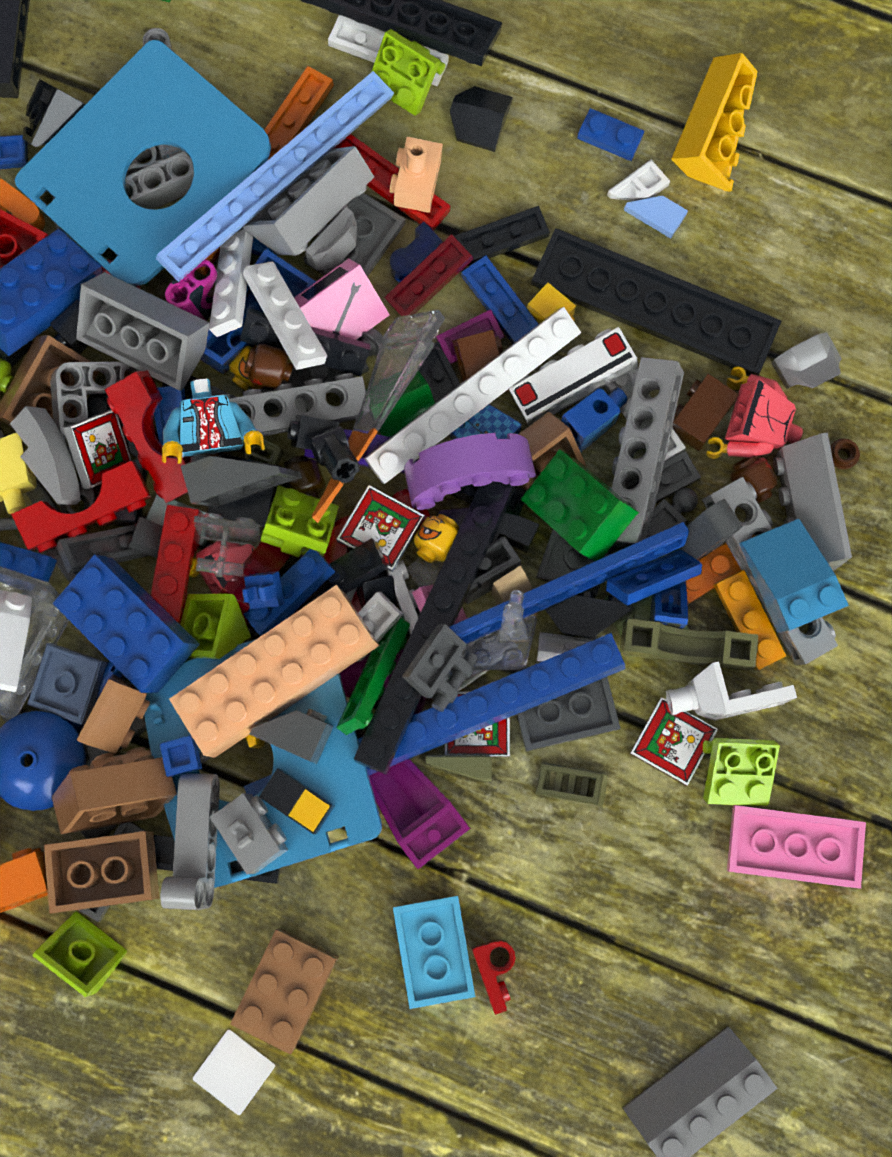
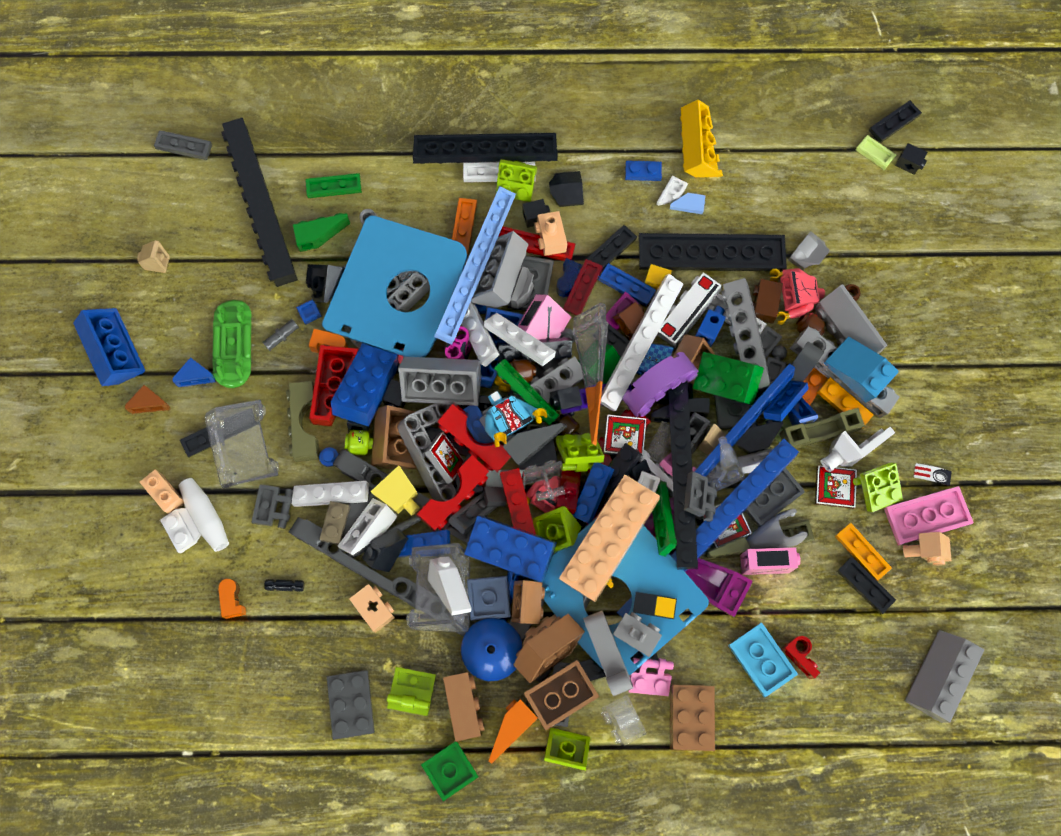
camera: 25 degrees left, 5 degrees down
light grey slope [10,406,81,505] -> none
blue tile [159,735,202,777] -> none
white sticker [193,1030,275,1115] -> none
blue tile [242,571,285,609] -> none
dark grey slope [250,709,333,764] -> none
black piece [309,426,360,483] -> none
yellow head [413,514,459,563] -> none
none -> green slope [293,213,350,252]
none -> green plate [494,359,559,425]
none -> black brick [522,199,550,228]
none -> clear brick [601,695,647,746]
none -> bright pink plate [628,656,674,696]
none -> bright pink brick [740,547,800,575]
none -> light grey animal [746,509,808,549]
none -> light orange plate [835,523,892,581]
none -> black plate [837,557,896,615]
none -> light nougat brick [903,532,951,566]
none -> sticker [914,463,952,486]

